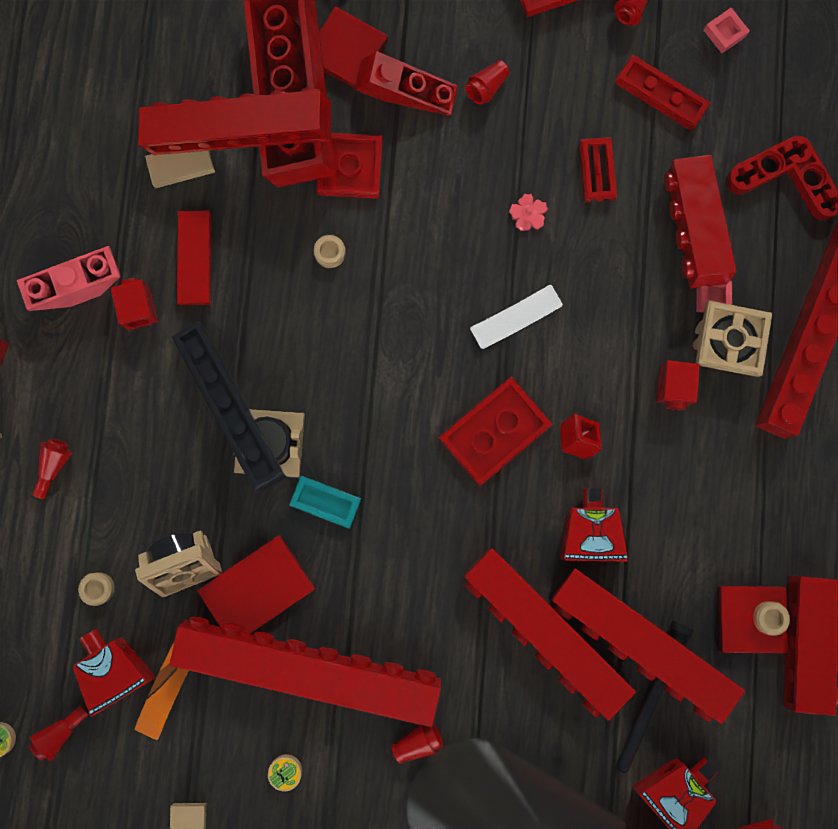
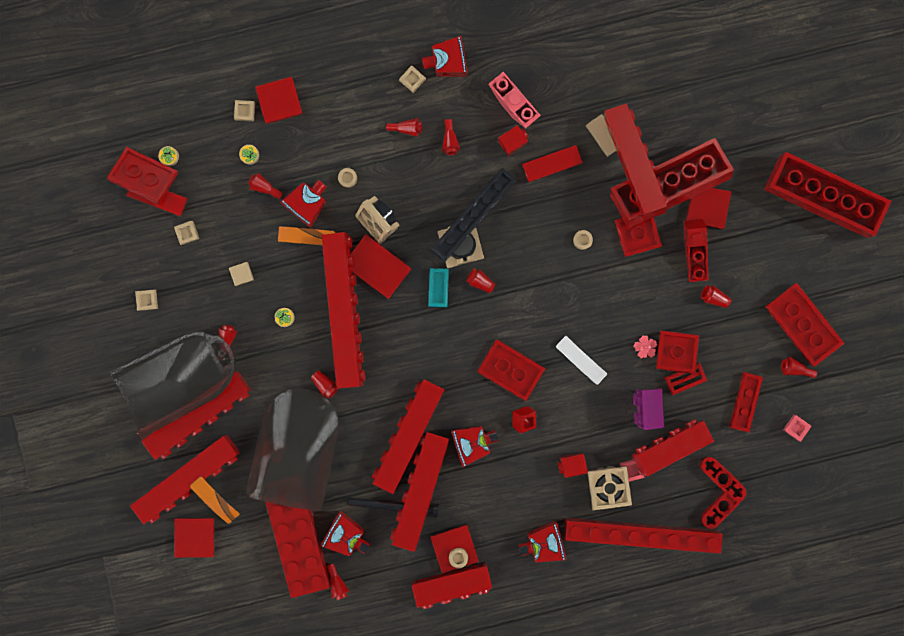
camera: 70 degrees right, 5 degrees up
none -> red cone [442,119,461,155]
none -> red cone [466,268,496,293]
none -> red torso [519,521,566,562]
none -> magenta slope [633,388,664,430]
none -> red tile [656,331,699,374]

